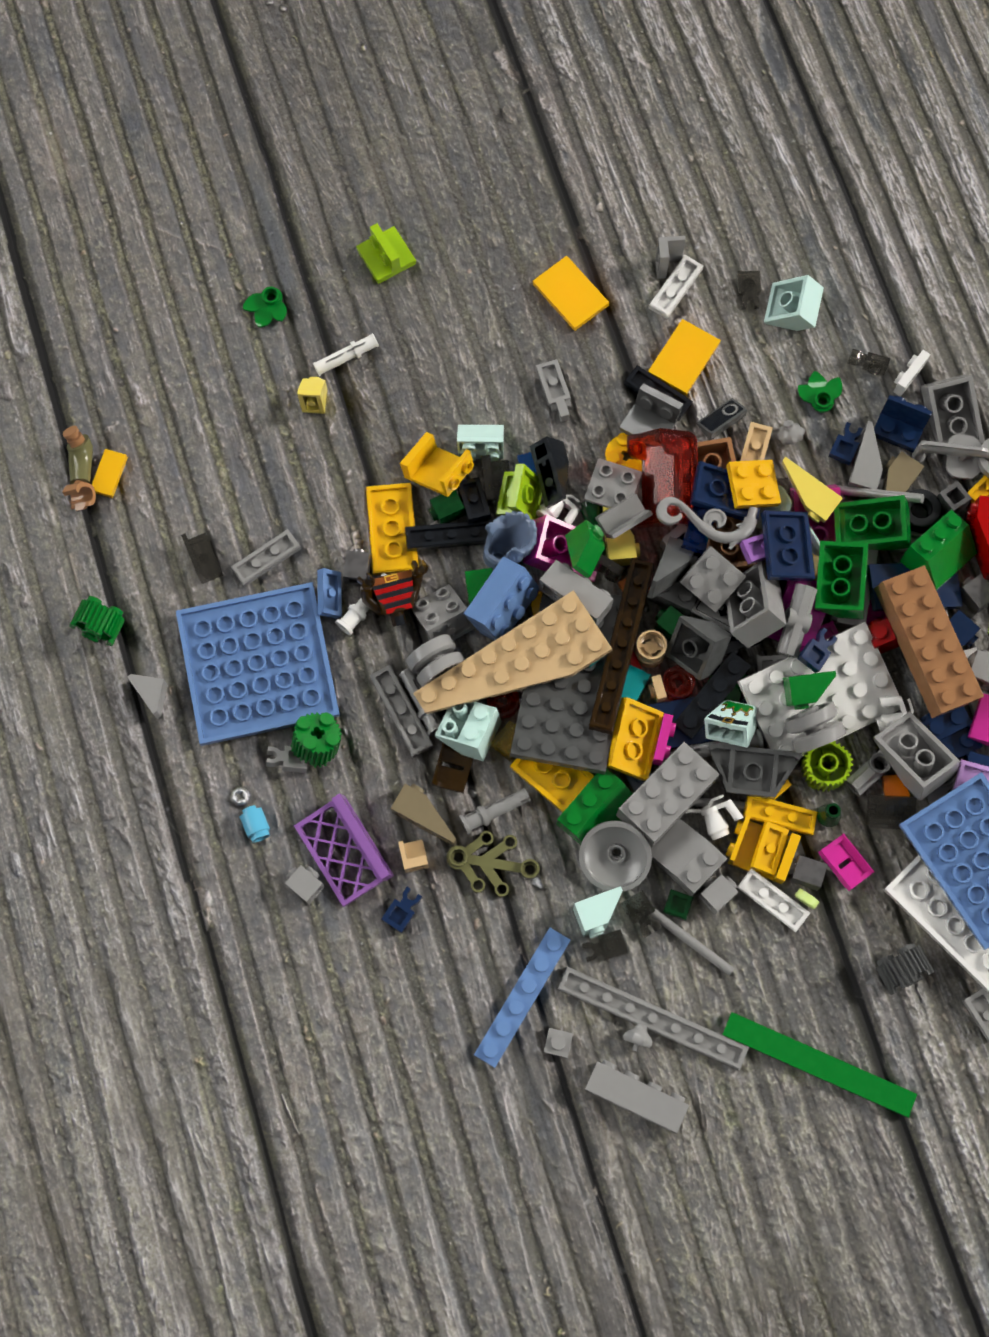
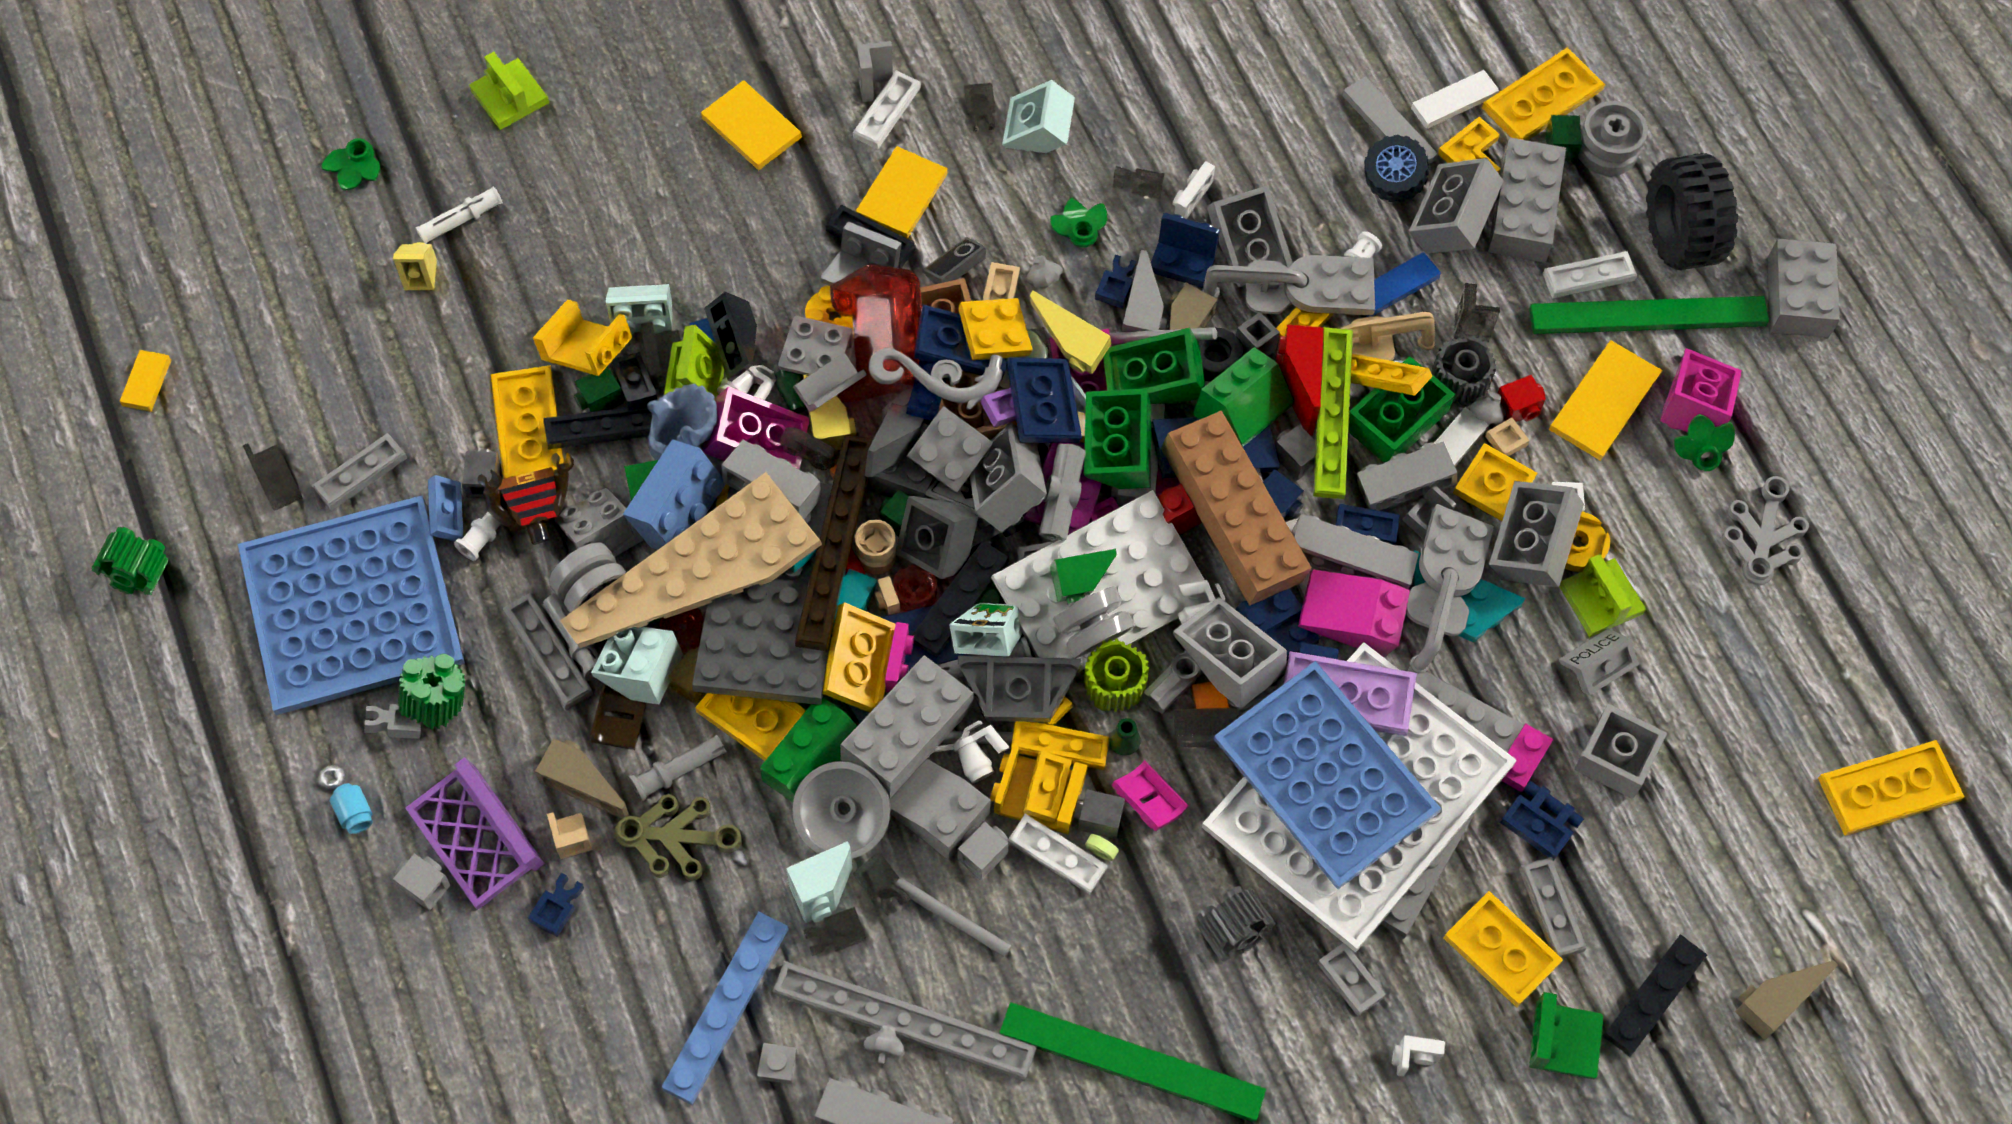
camera: 10 degrees left, 10 degrees down
piece [62,426,96,511] -> none
light grey slope [127,674,168,719] -> none
light grey hinge [536,359,571,422] -> none
green slope [565,520,605,578] -> none
dark green tile [662,889,694,921] -> none
dark blue plate [797,627,838,673] -> none

